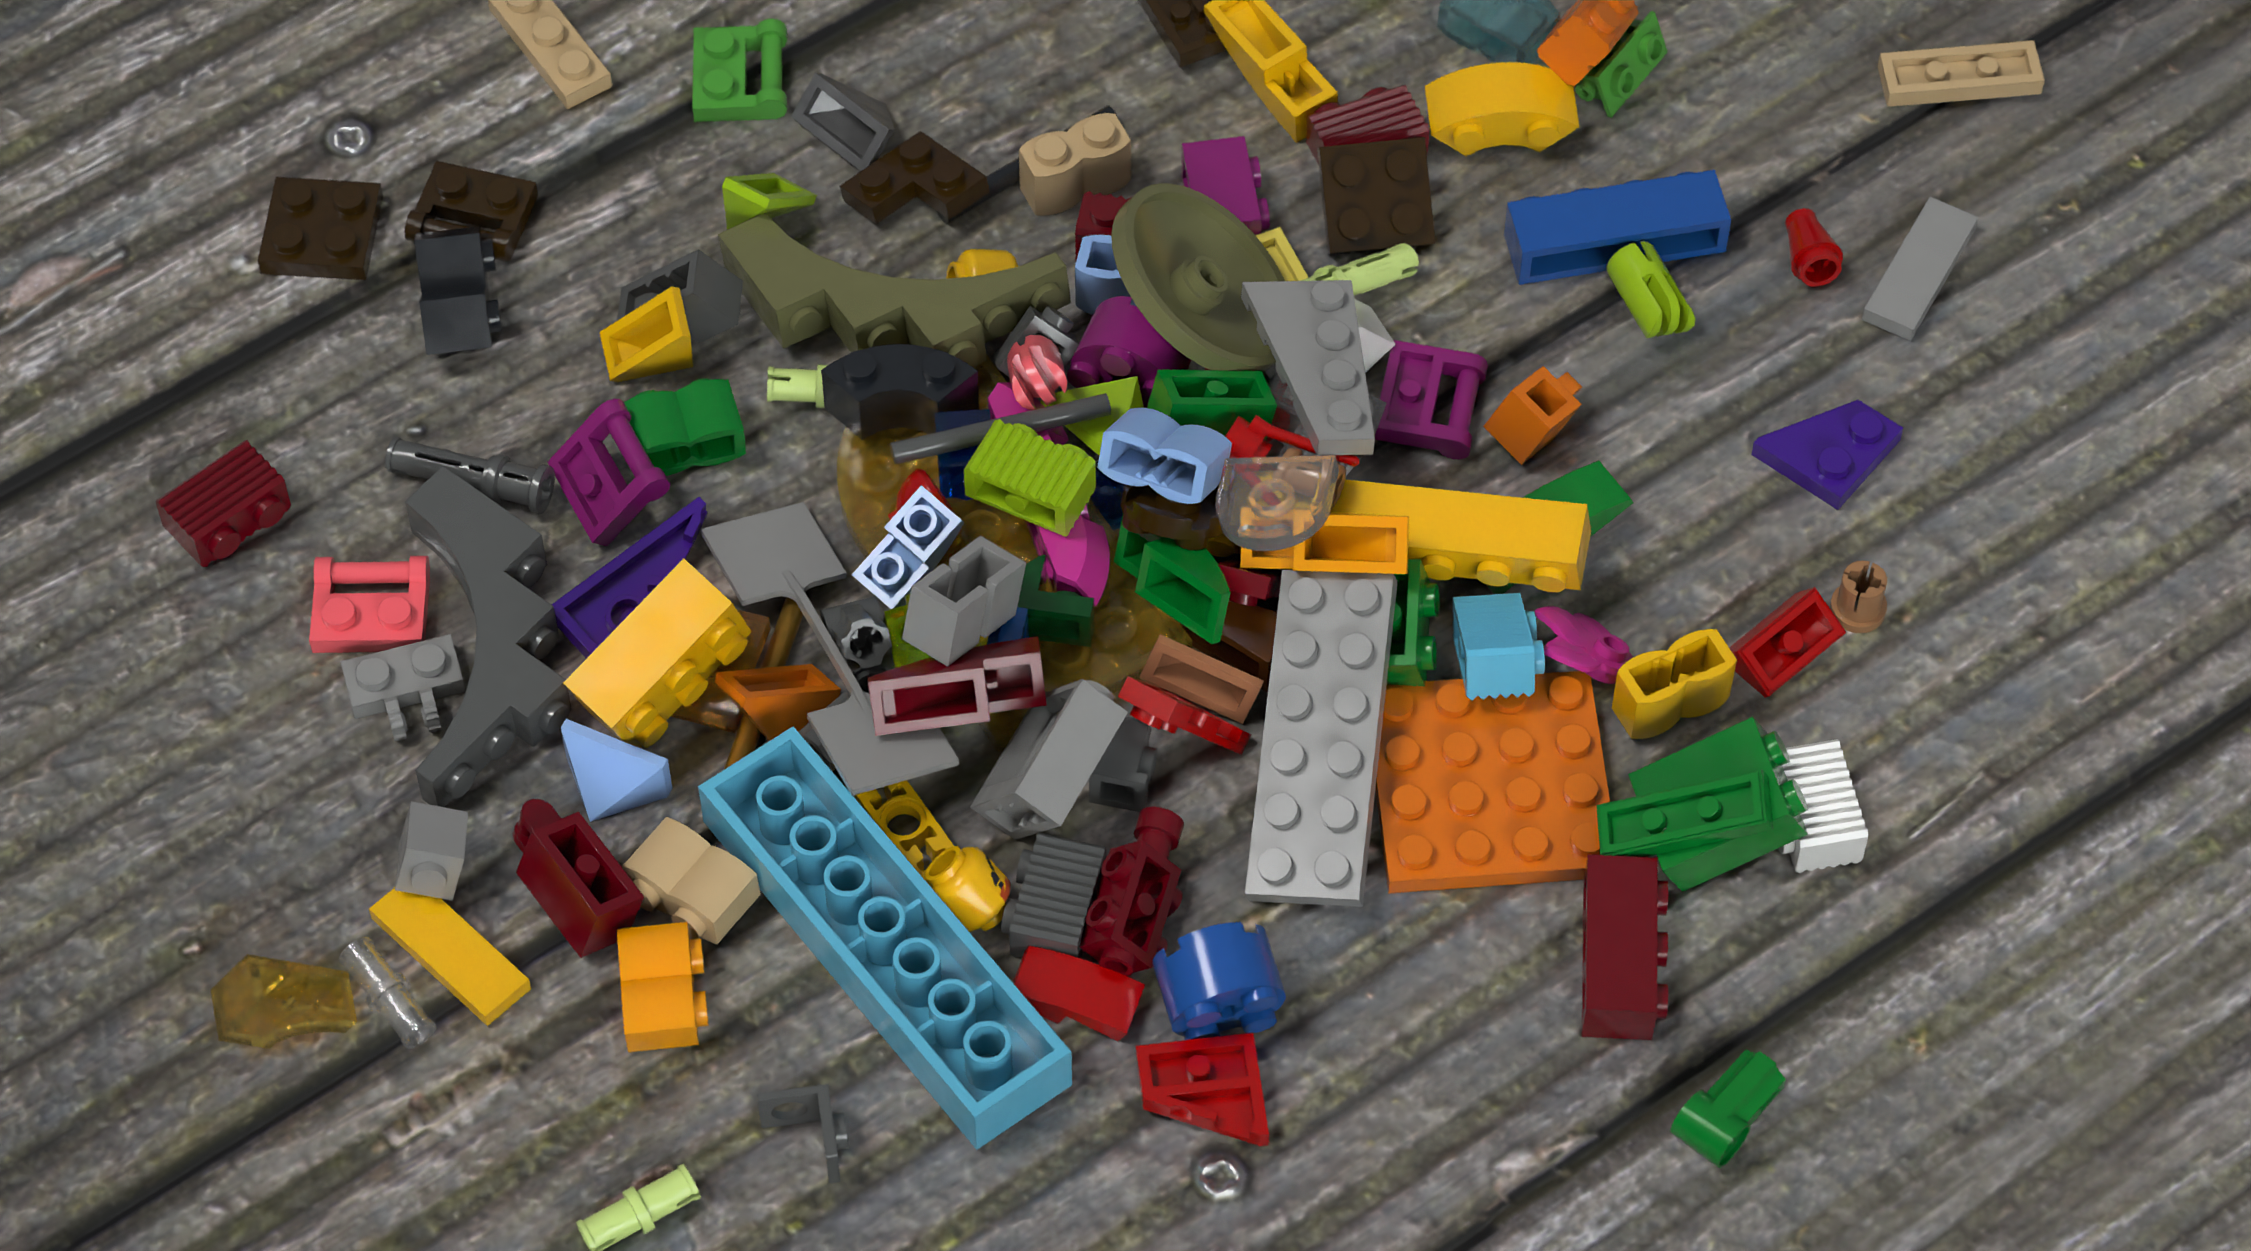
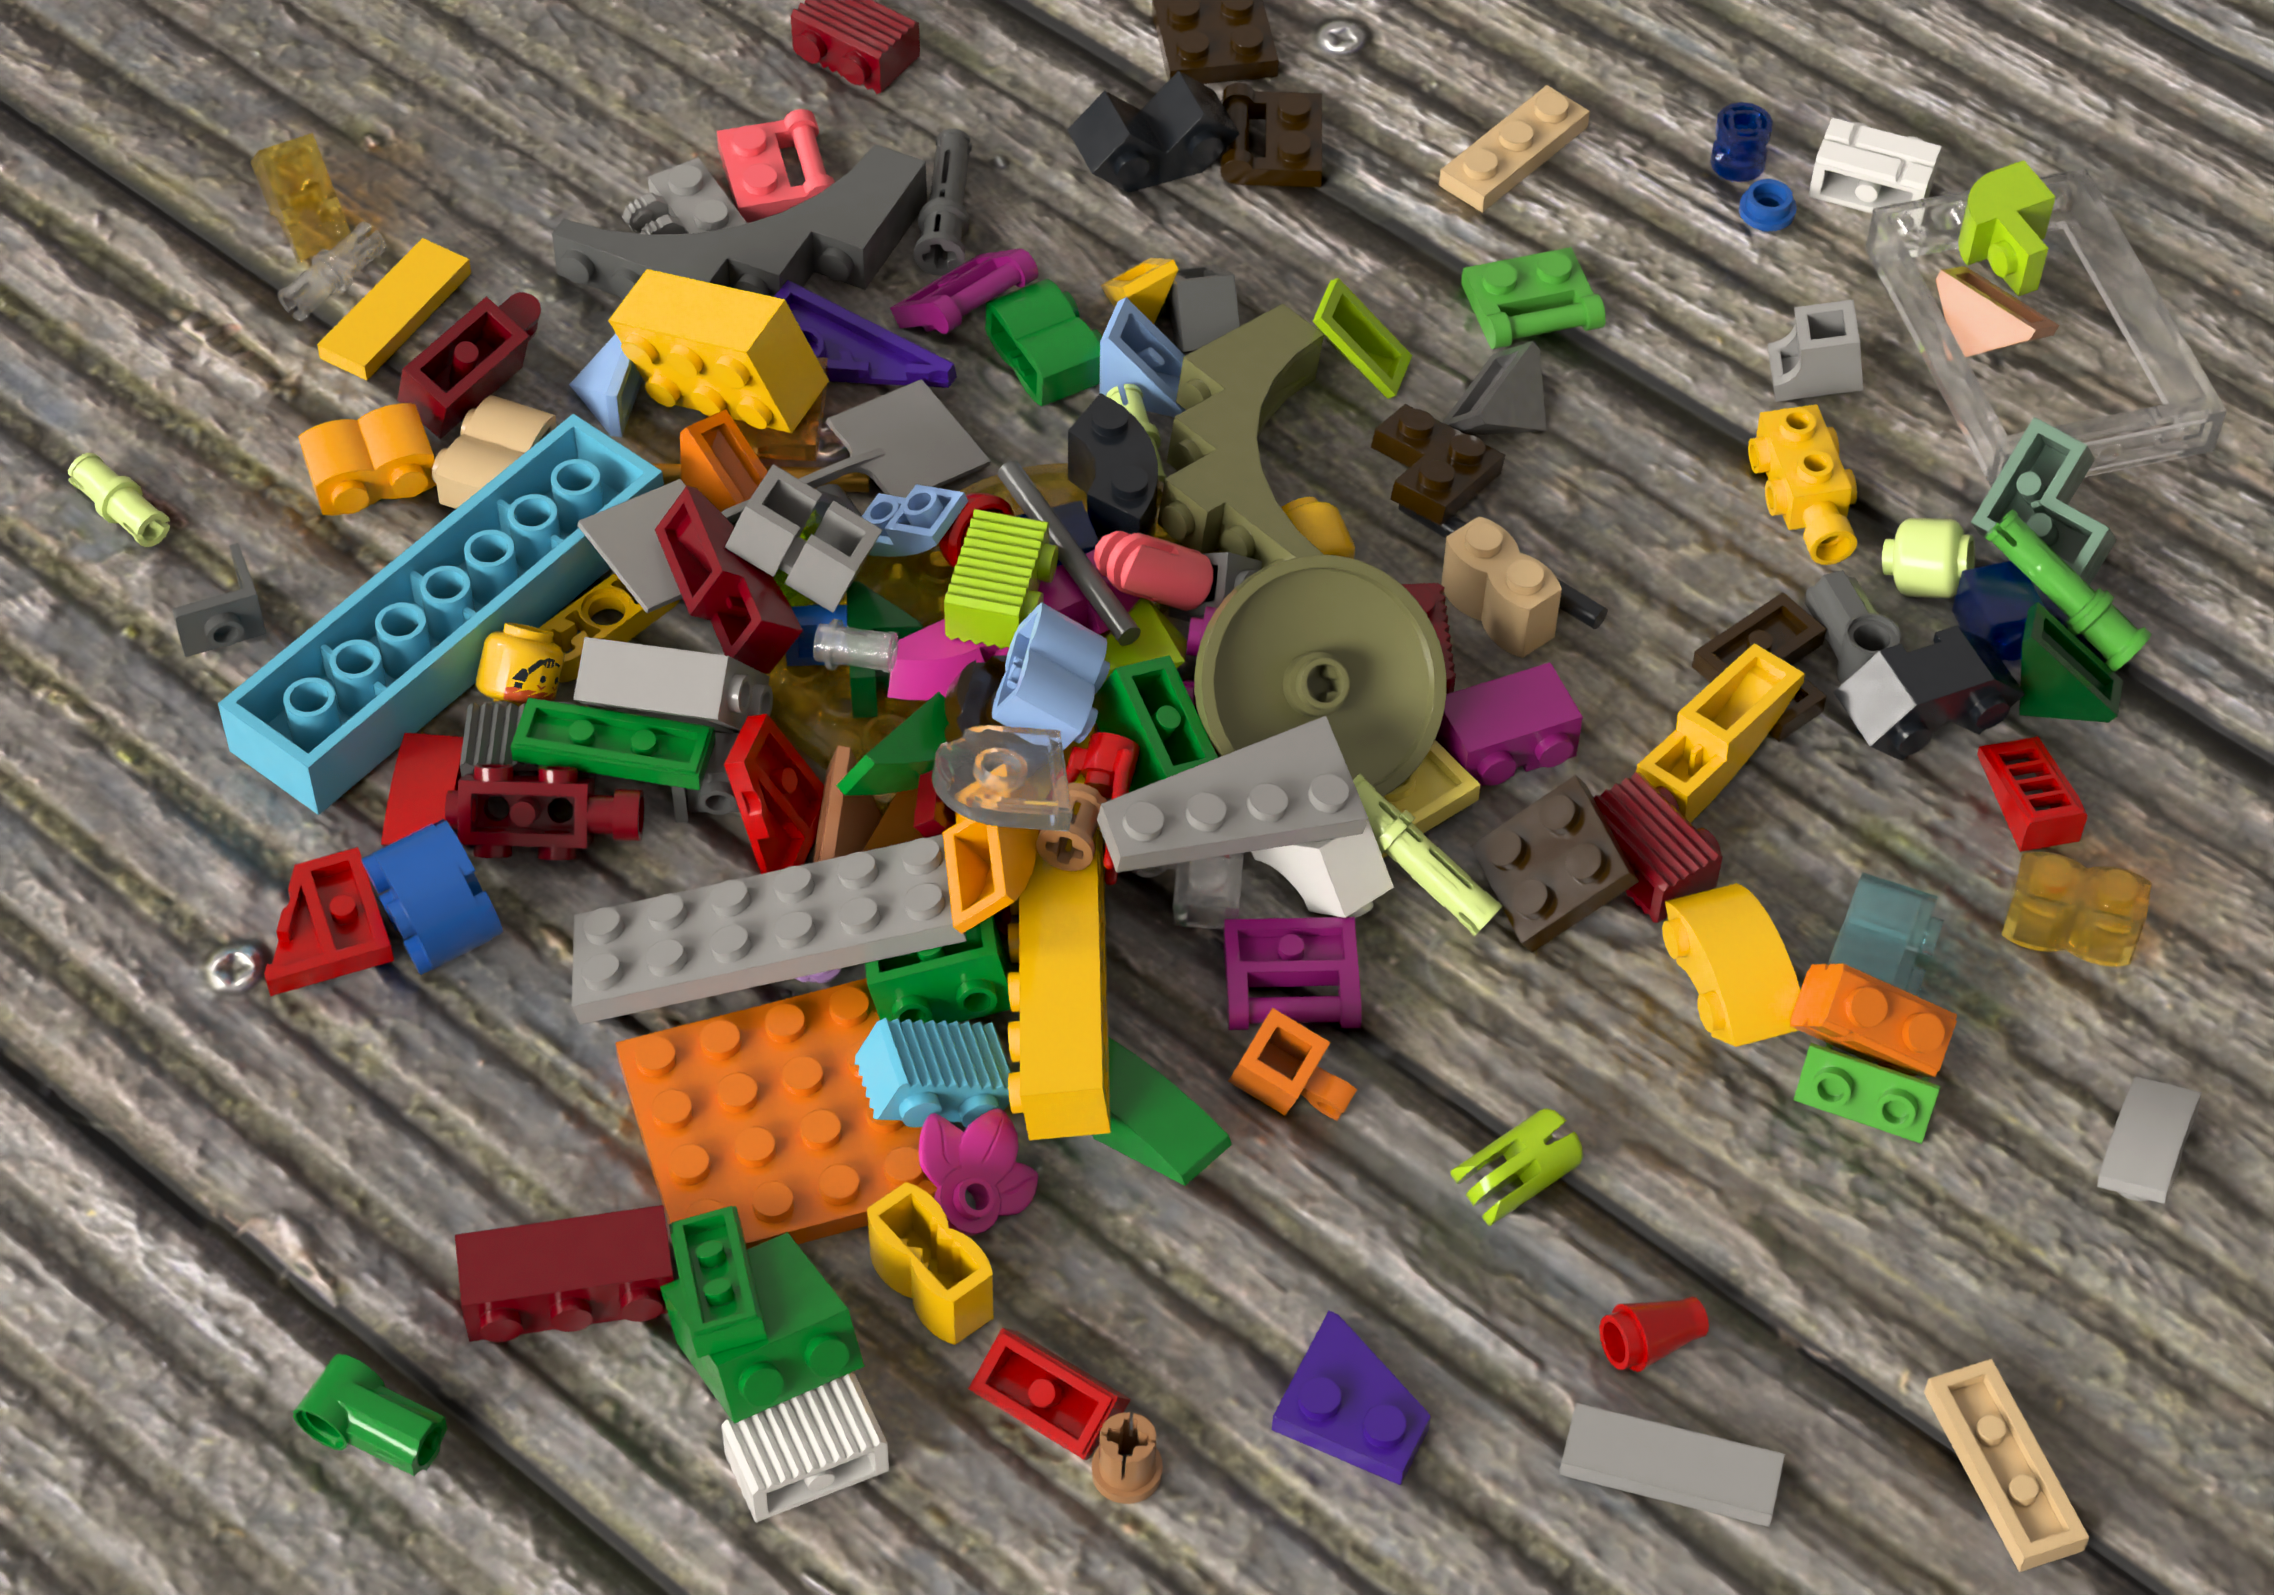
camera: 75 degrees right, 5 degrees down
light grey brick [395,801,468,900] -> none
blue brick [1504,170,1731,285] -> none
none -> green tile [511,698,716,790]
none -> clear pin [813,619,898,673]
none -> light blue slope [1100,297,1186,417]

